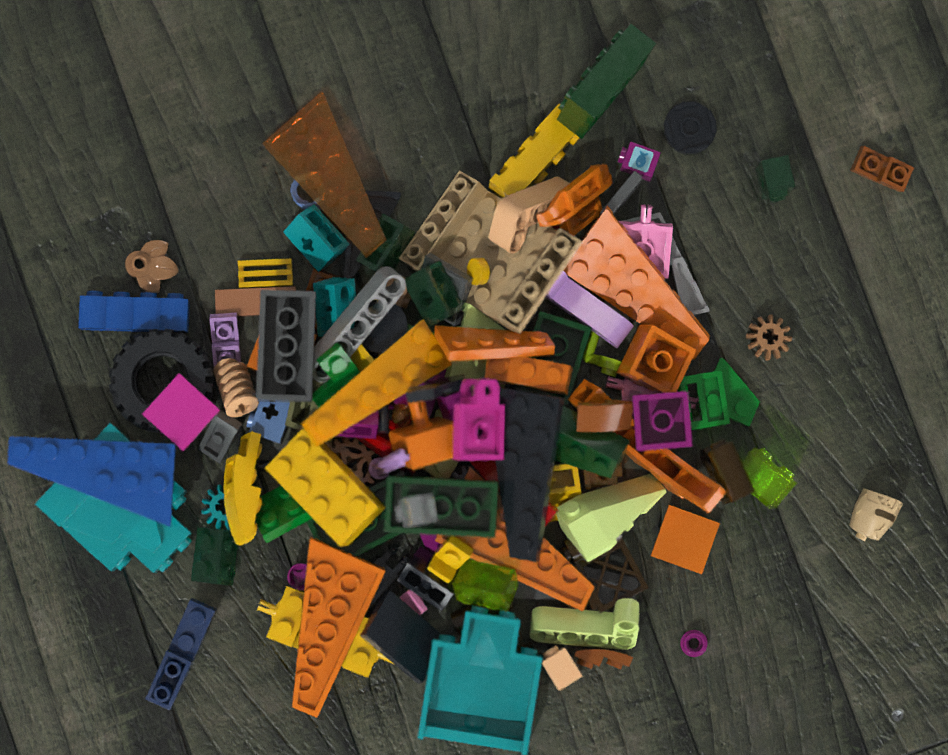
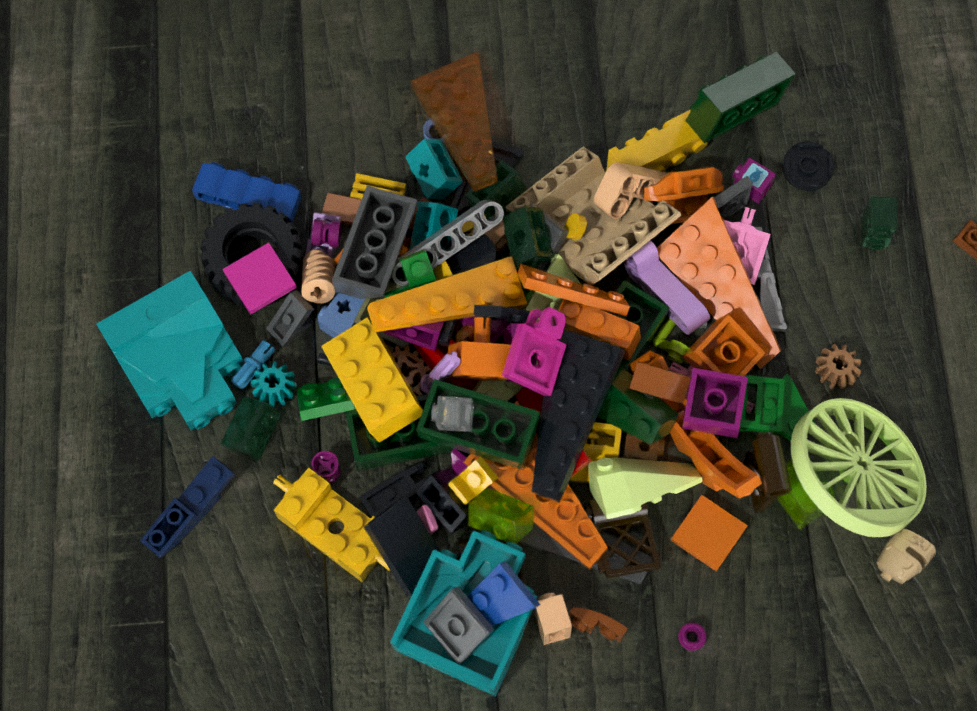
camera: 25 degrees right, 15 degrees down
blue wing [8,436,176,527] -> none
medium nougat plate [125,240,179,293] -> none
yellow slope [224,431,262,545] -> none
orange wing [292,537,385,717] -> none
yellowish green beam [530,598,639,650] -> none
none -> dark azure axle [231,340,275,389]
none -> magenta wheel [312,219,342,248]
none -> dark grey tile [423,586,494,664]
none -> blue wing [467,561,541,626]
none -> yellowish green piece [791,398,927,537]

